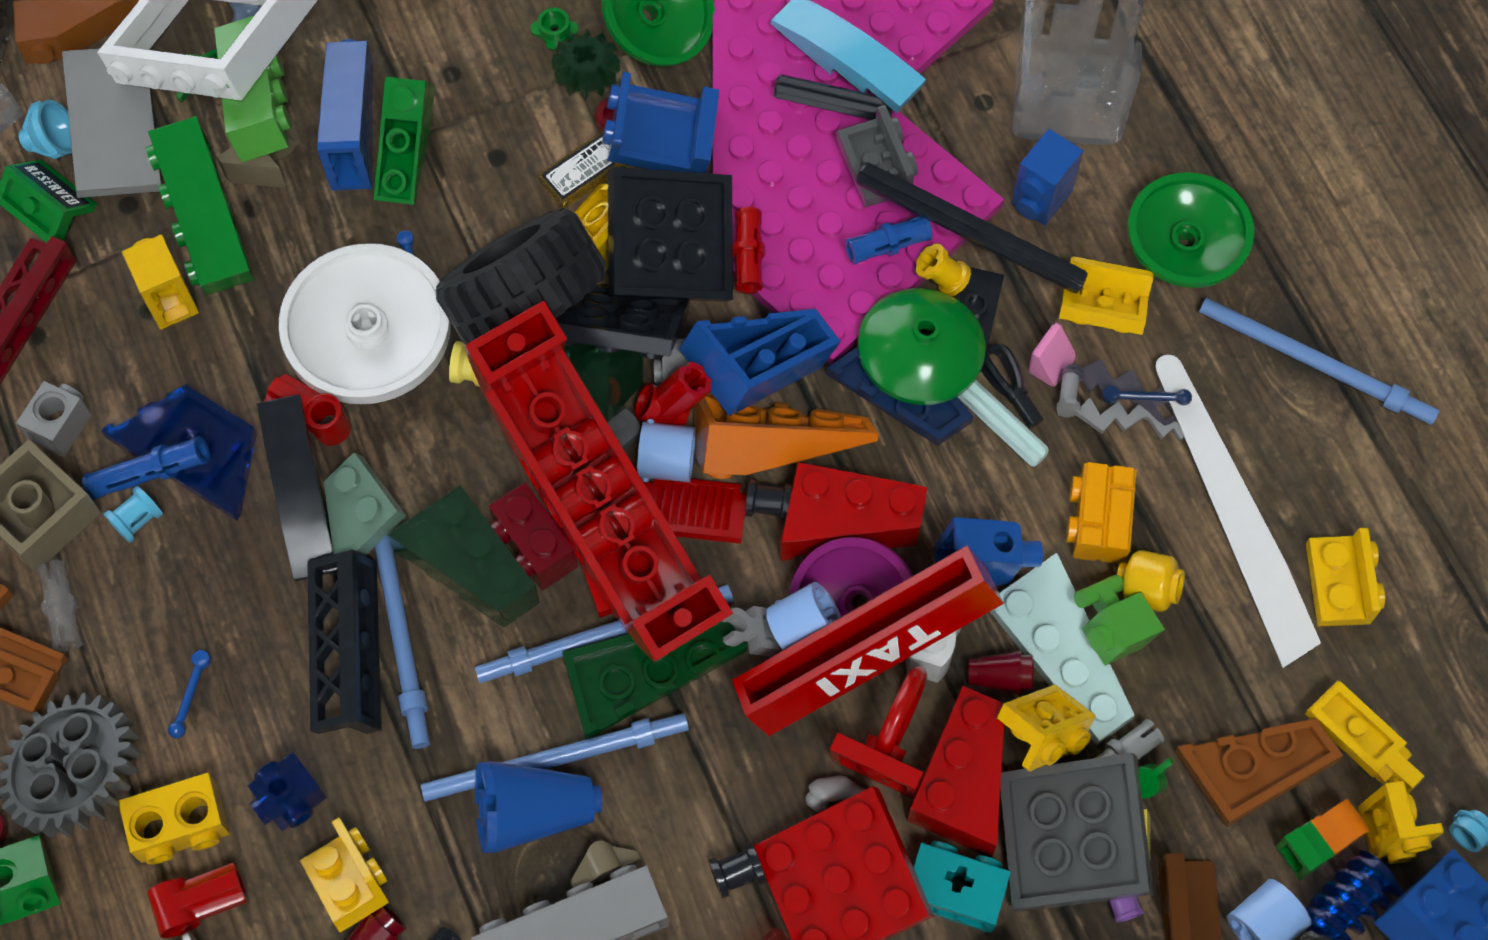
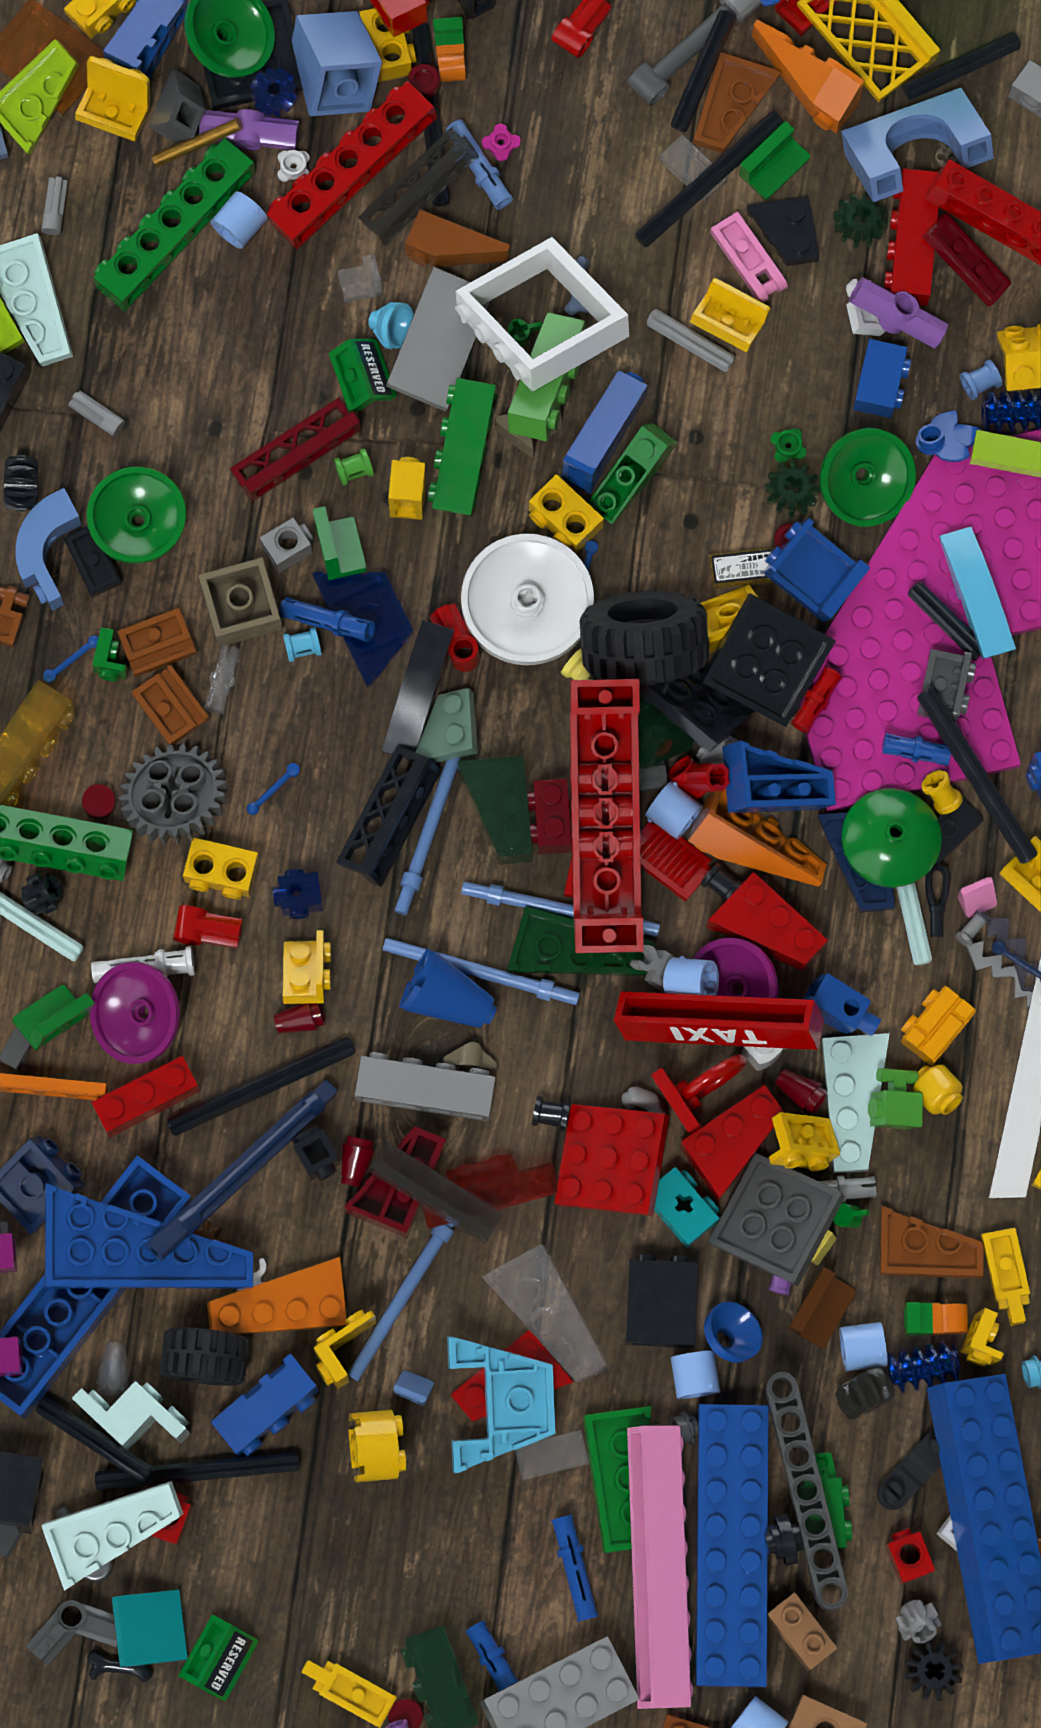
camera: 30 degrees right, 10 degrees up
none -> green panel [312,506,367,580]
none -> bright green bush [333,448,374,486]
none -> yellow brick [529,474,604,554]

